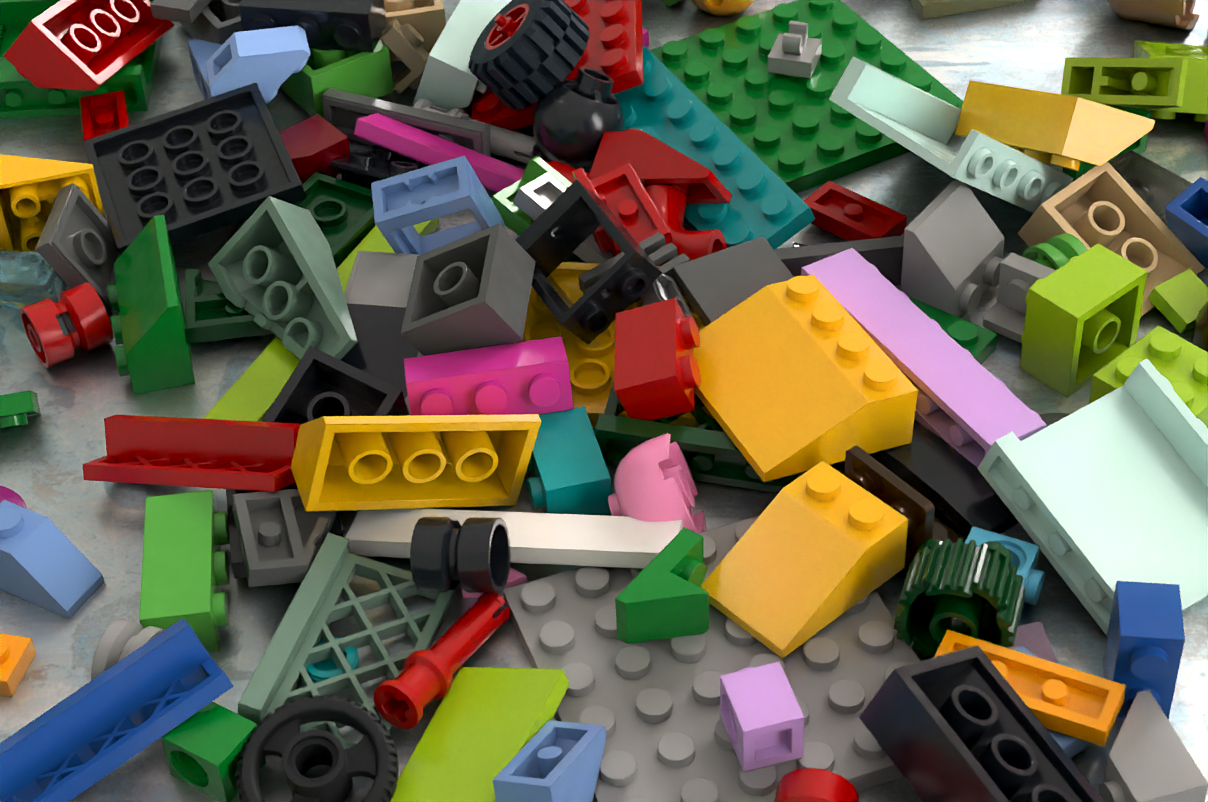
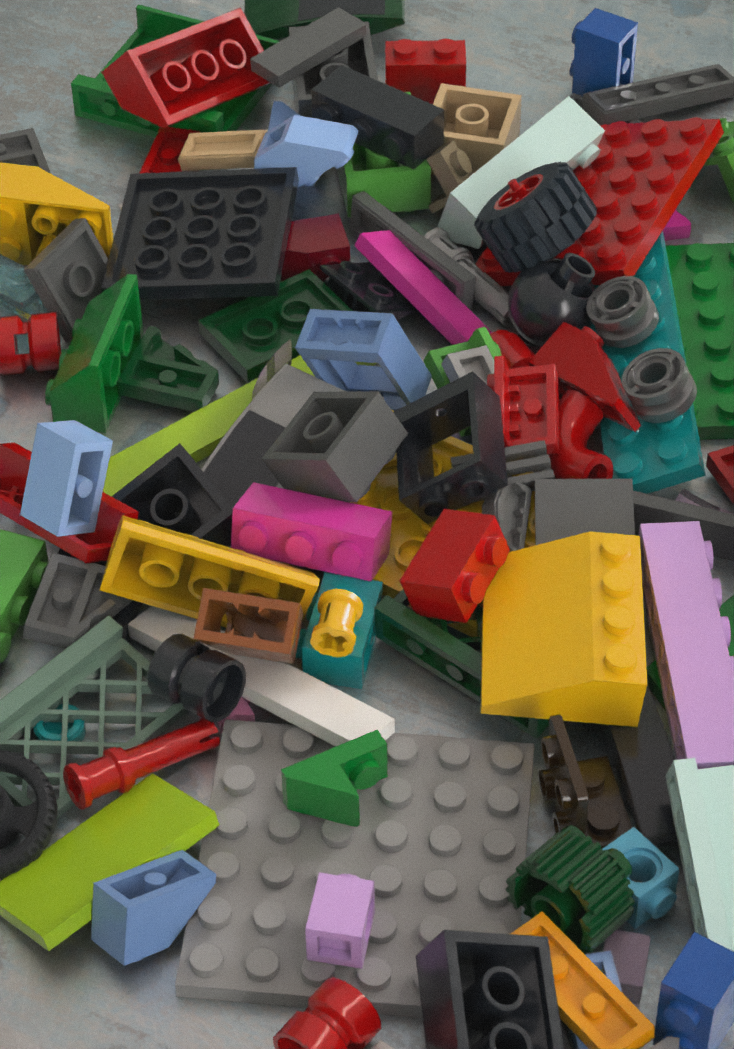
camera: 25 degrees right, 5 degrees up
sand green wedge [208,196,358,360] -> none
bright pink cylinder [608,433,707,533] -> none
yellow slope [701,461,908,659] -> none
none -> light blue brick [20,420,113,537]
none -> tan tile [178,129,267,171]
none -> dark orange torso [193,588,303,664]
none -> sticker [252,340,292,400]
none -> yellow bush [310,589,363,658]
none -> flat silver wheel [586,276,659,348]
none -> flat silver wheel [622,348,697,423]

